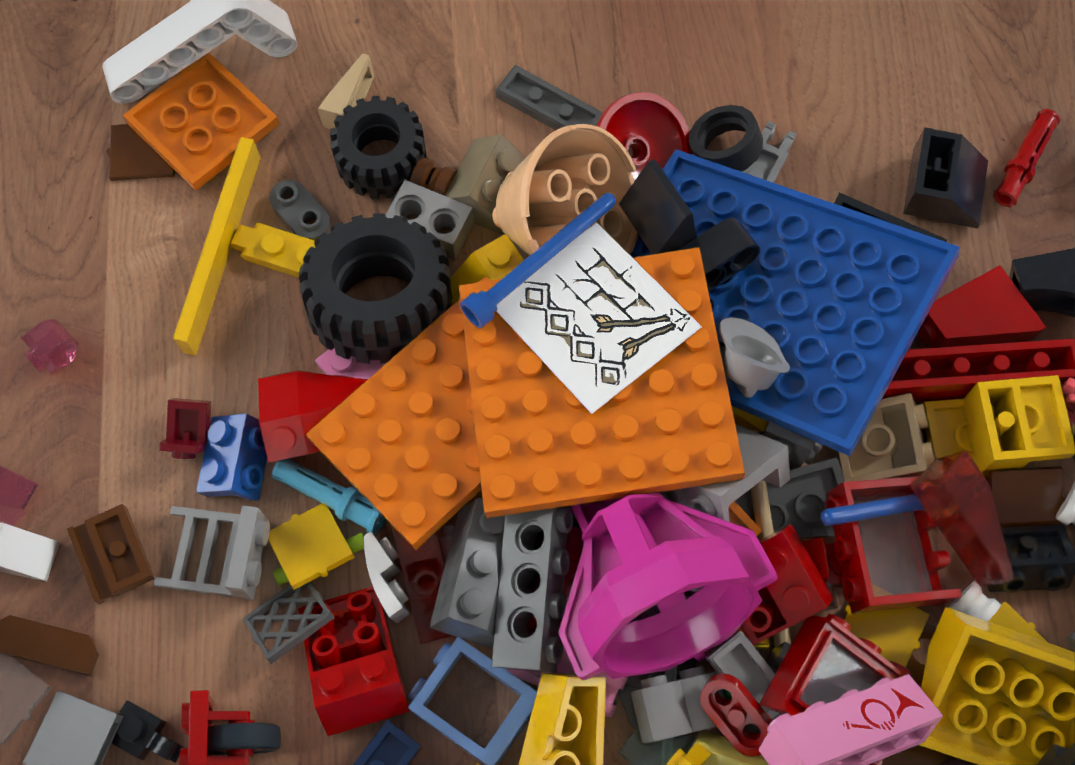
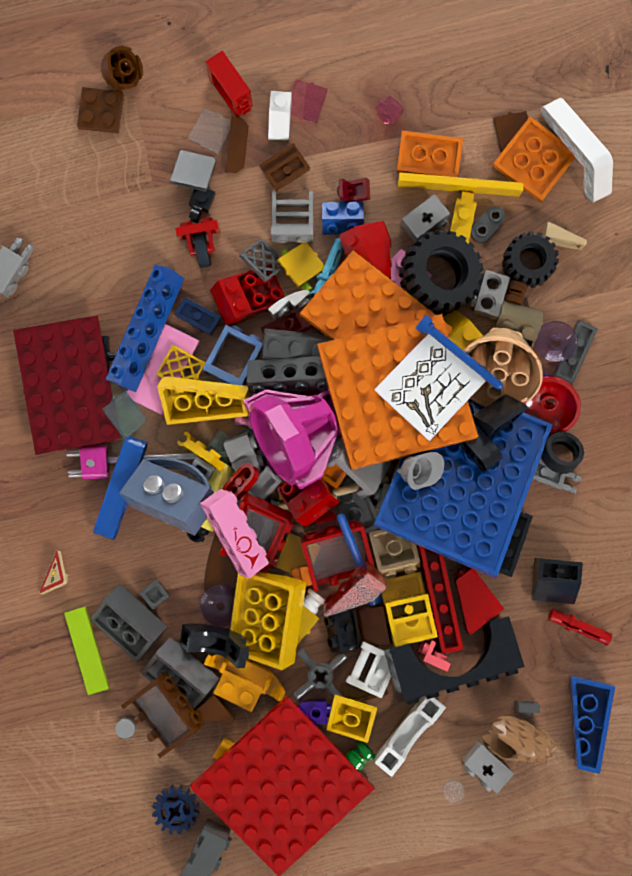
camera: 80 degrees right, 15 degrees up
none -> orange piece [291,565,312,586]
none -> orange plate [396,130,463,177]
none -> light grey brick [400,194,450,243]
none -> clear purple dish [535,321,577,362]

